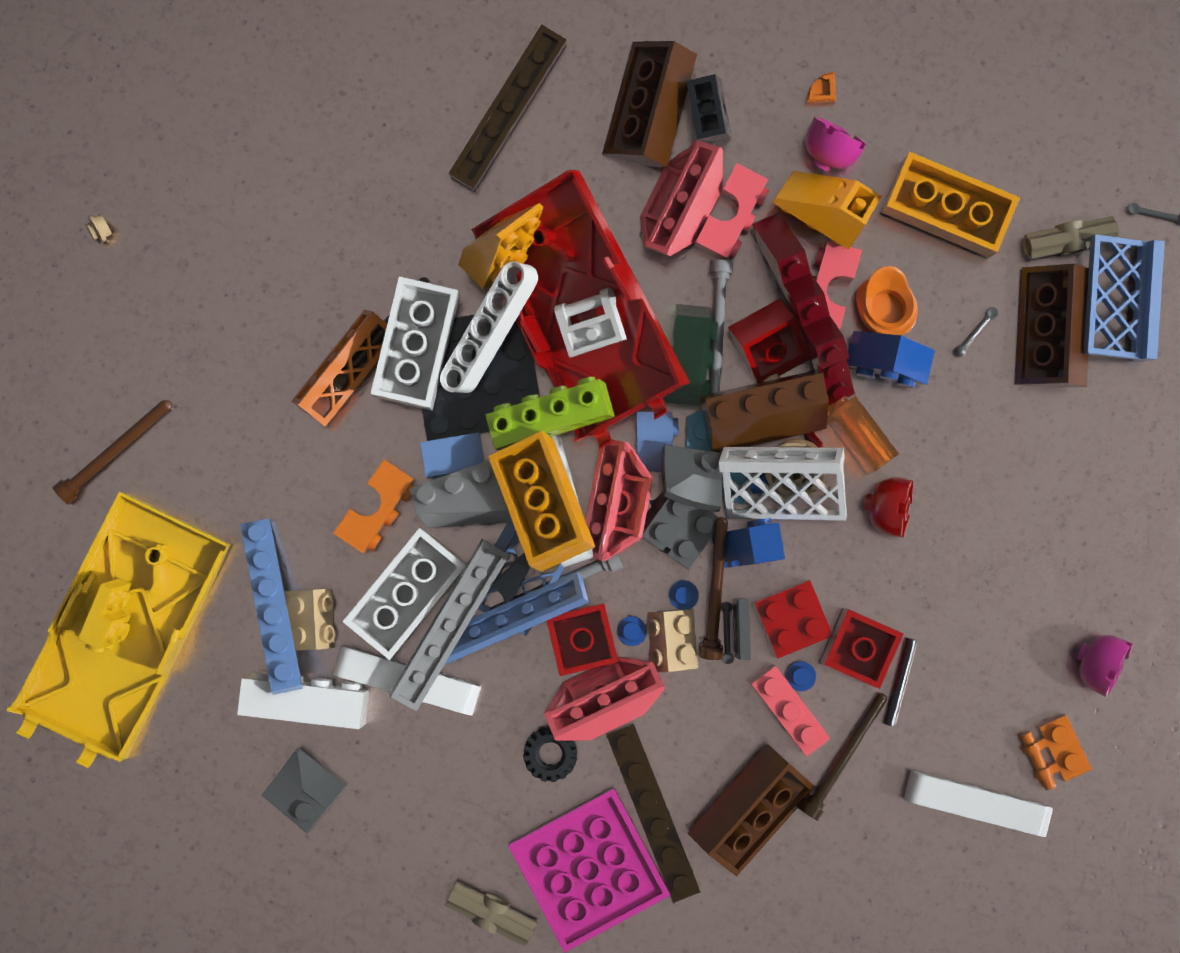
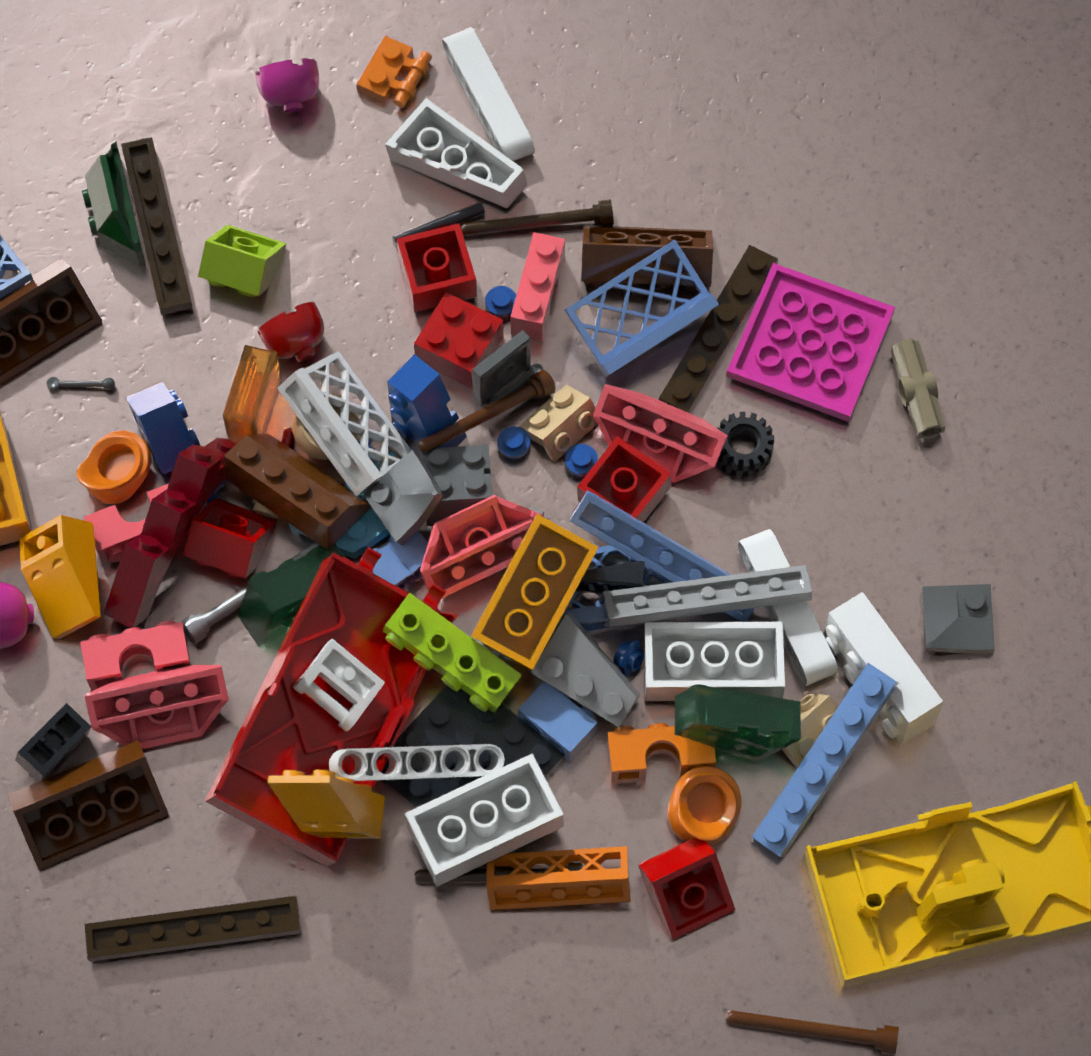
camera: 125 degrees left, 20 degrees down
none -> dark green wedge [82,141,146,267]
none -> dark brown plate [121,137,193,315]
none -> lime slope [198,224,287,297]
none -> white wedge [385,98,527,208]
none -> medium blue fence [564,240,719,377]
none -> blue plate [613,639,644,677]
none -> red slope [638,838,736,939]
none -> orange piece [667,766,742,846]
none -> clear green wedge [674,684,801,762]

